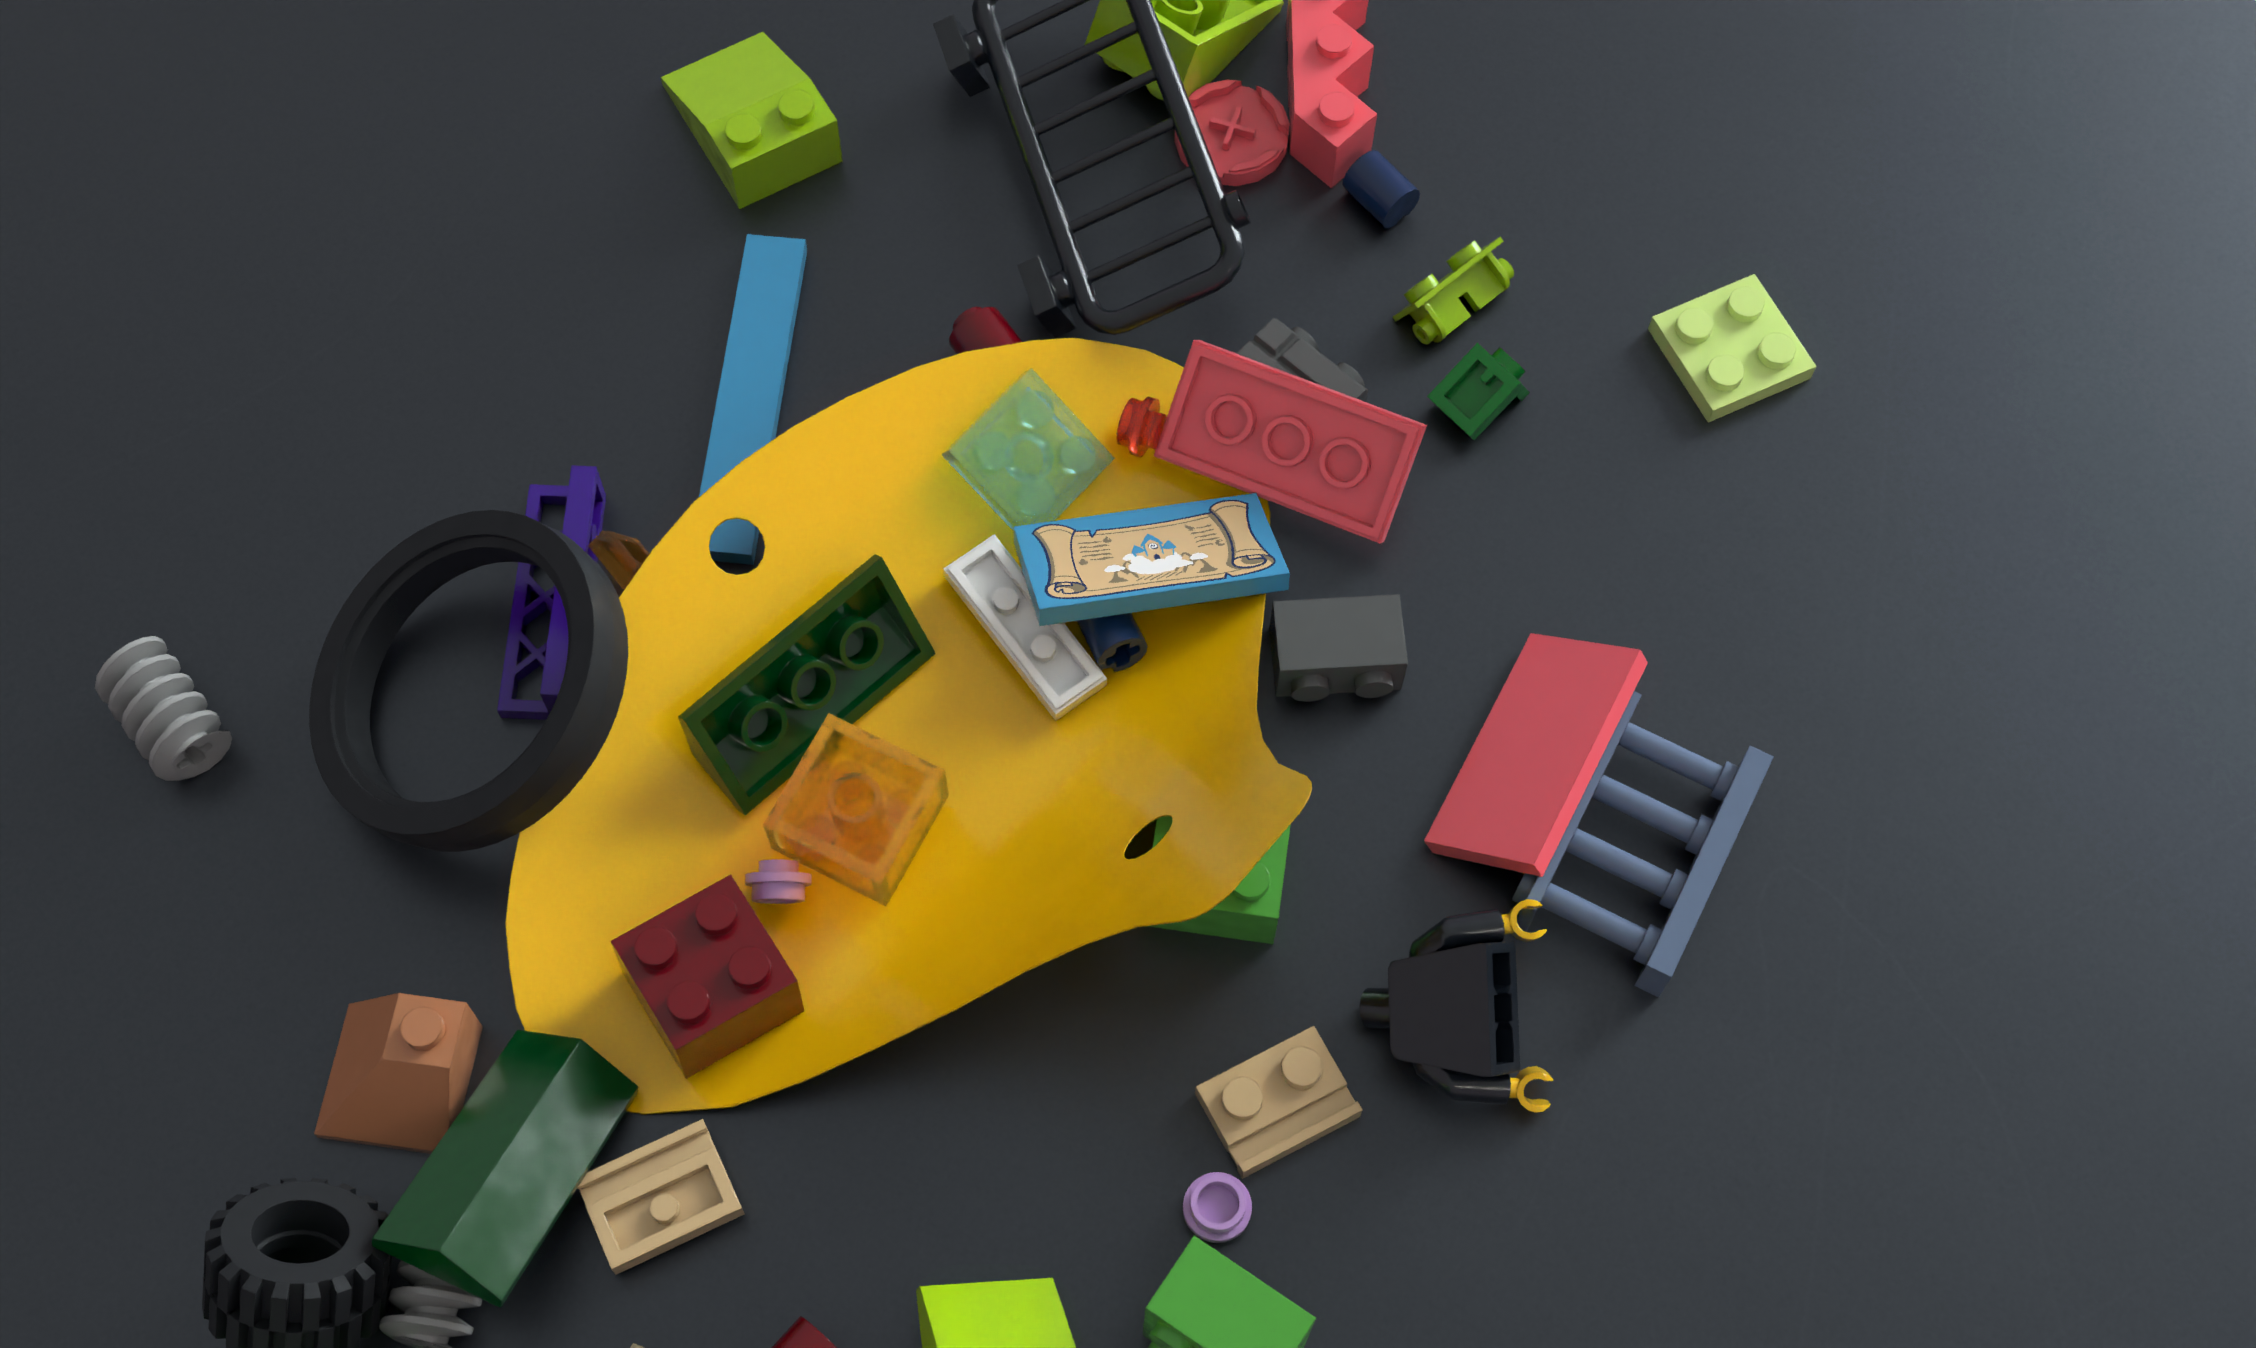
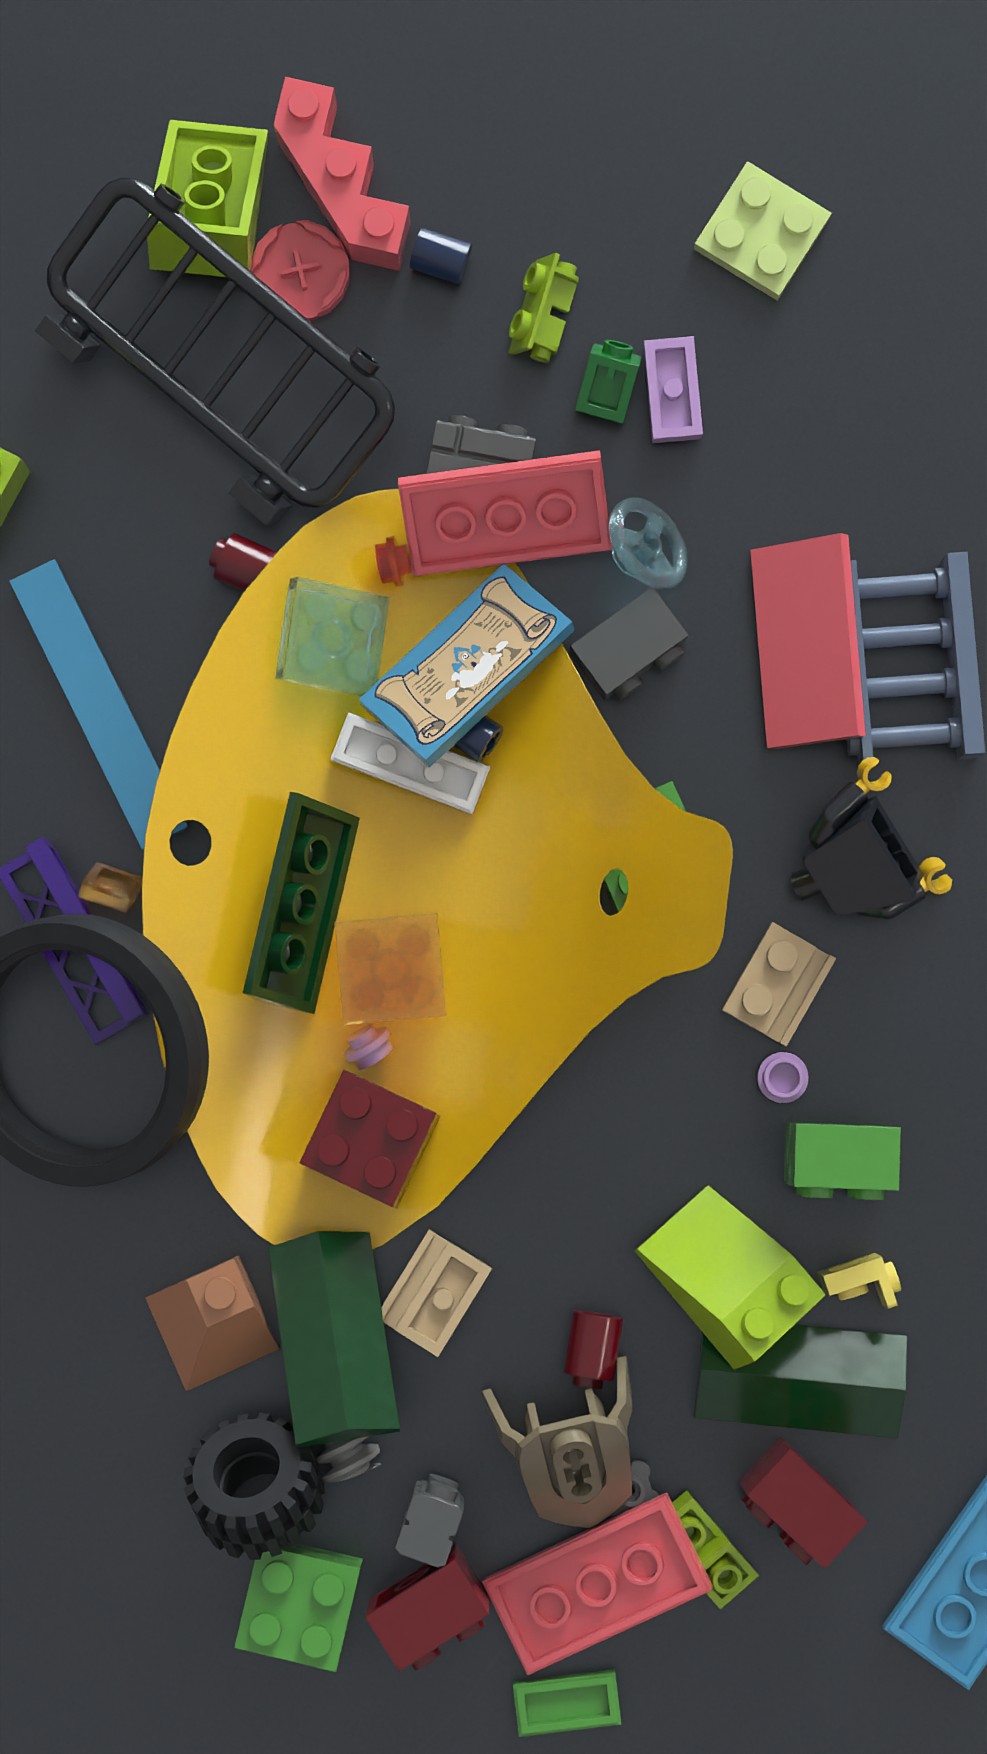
camera: 30 degrees left, 20 degrees up
none -> clear light blue piece [609,497,688,590]
none -> lavender plate [643,336,703,443]

